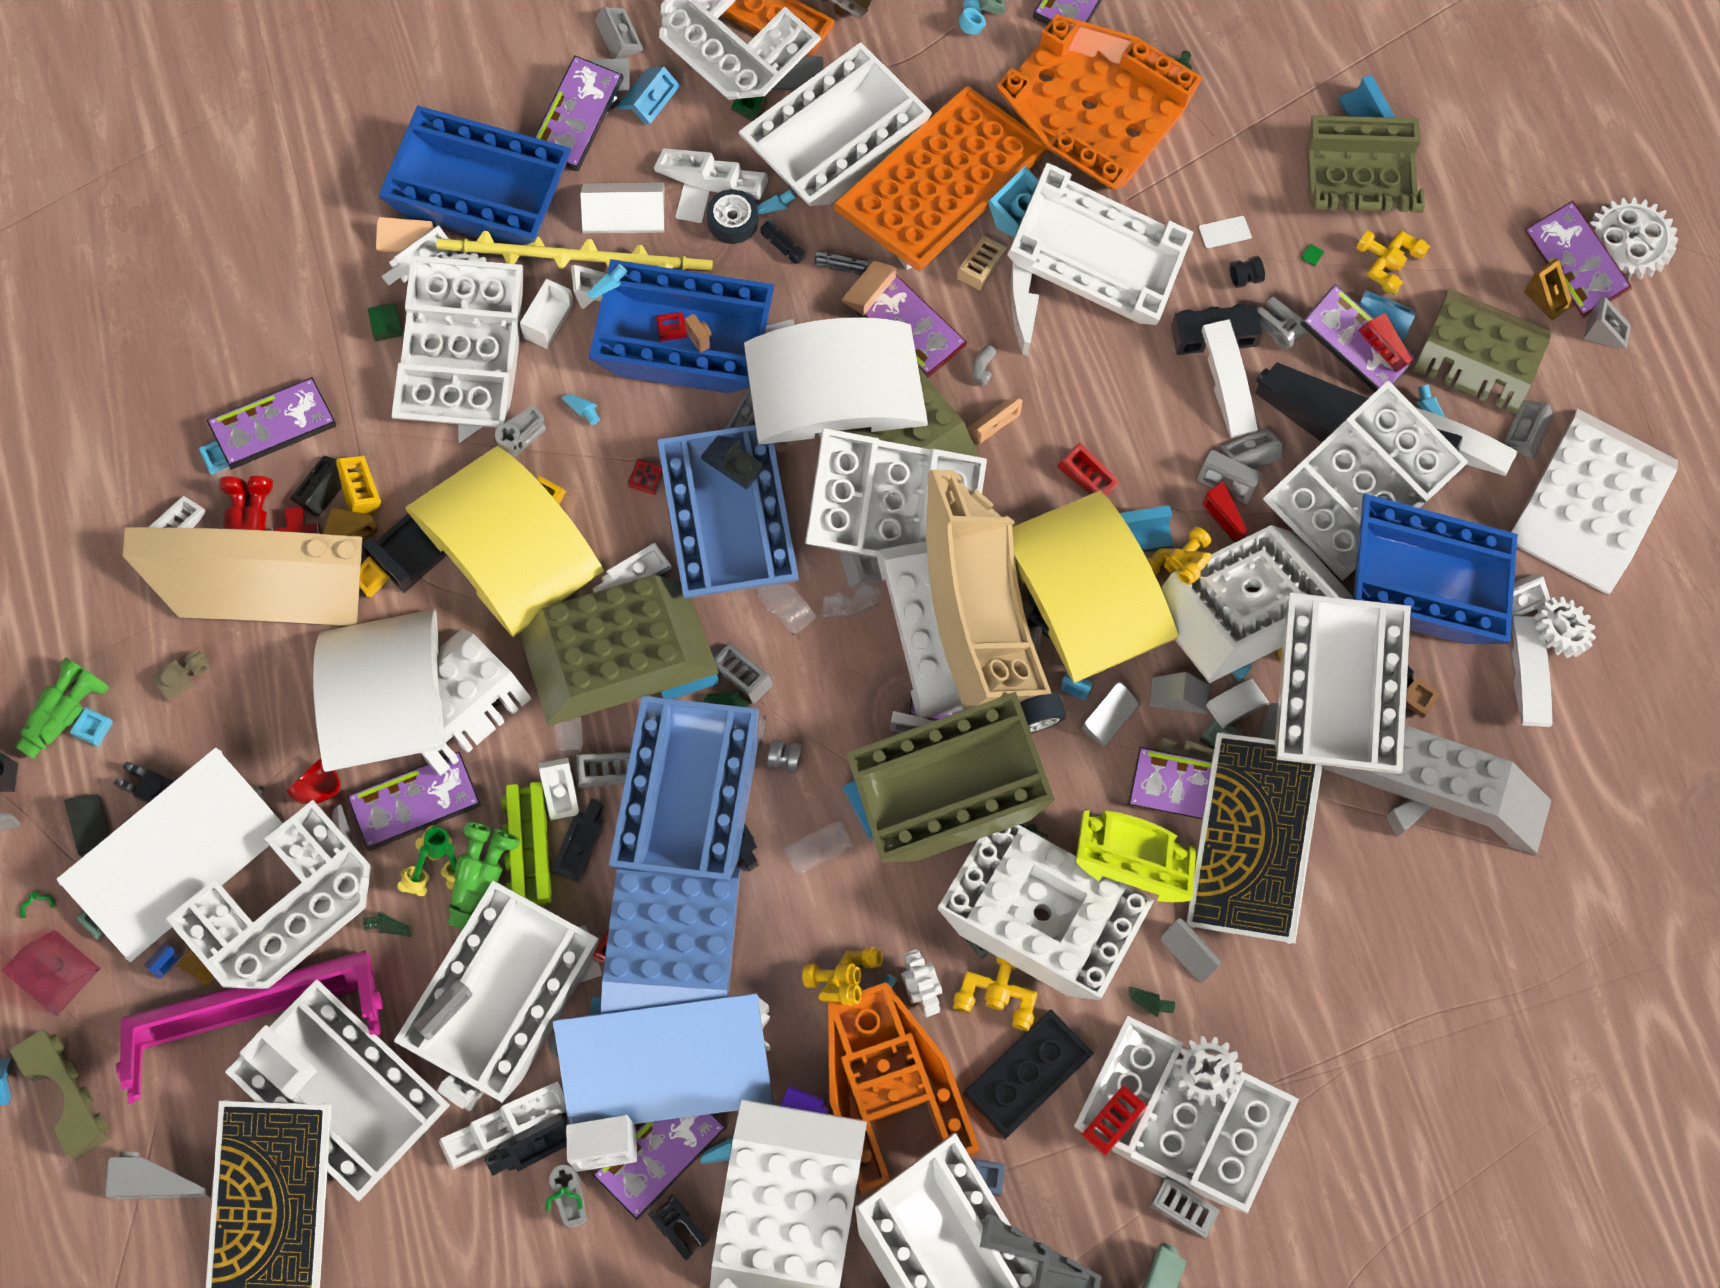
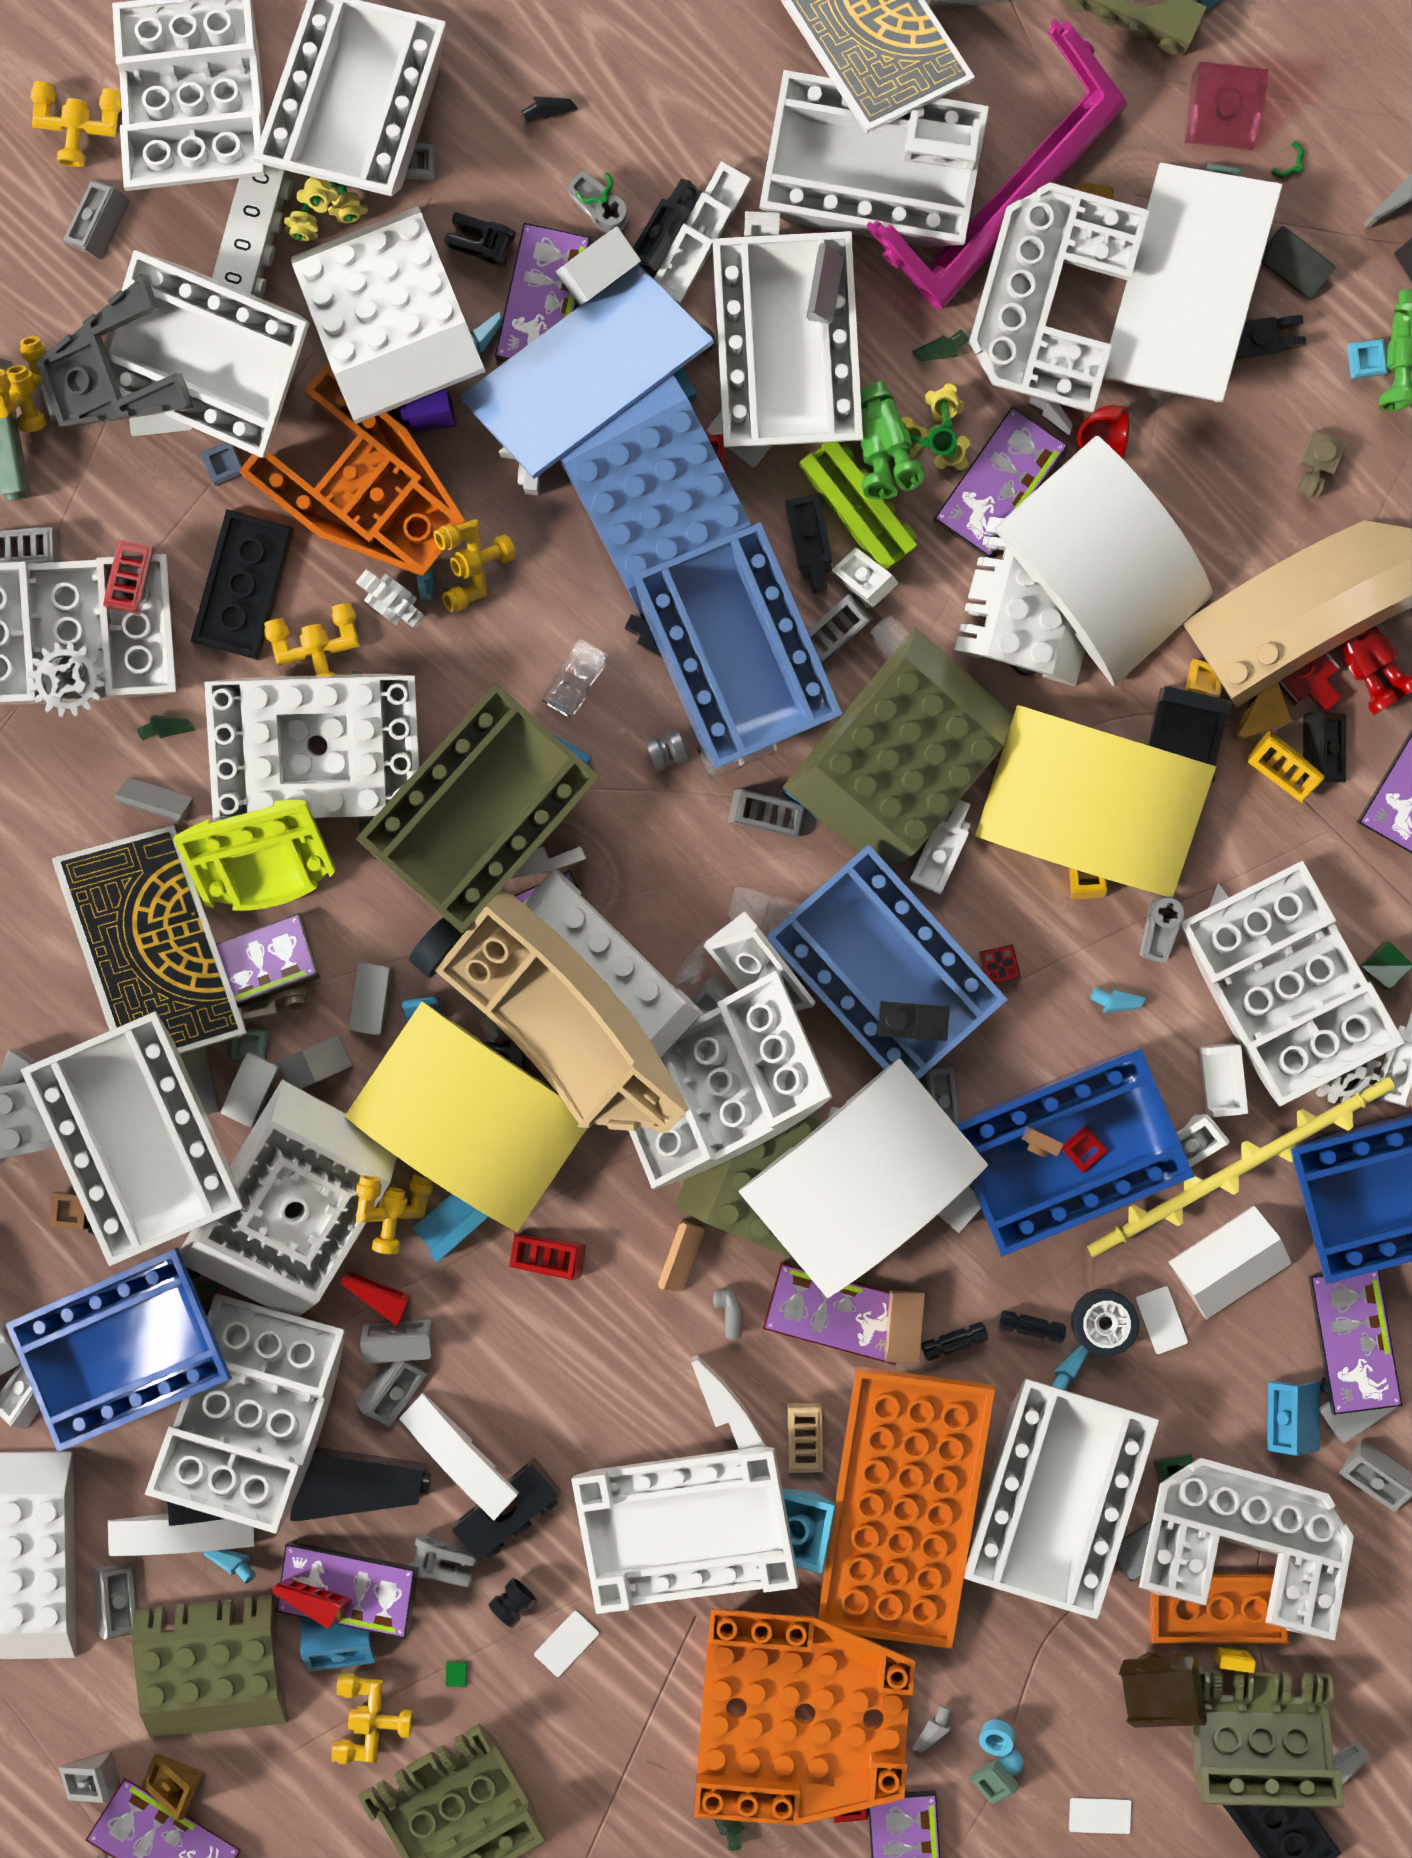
camera: 150 degrees right, 20 degrees up
blue slope [144,942,181,979] -> none
medium azure bar [587,264,627,299] -> none
white slope [654,148,769,200] -> none
clear green bar [702,692,751,708] -> none
none -> white slope [704,911,815,1011]
none -> light grey bar [912,1705,953,1752]

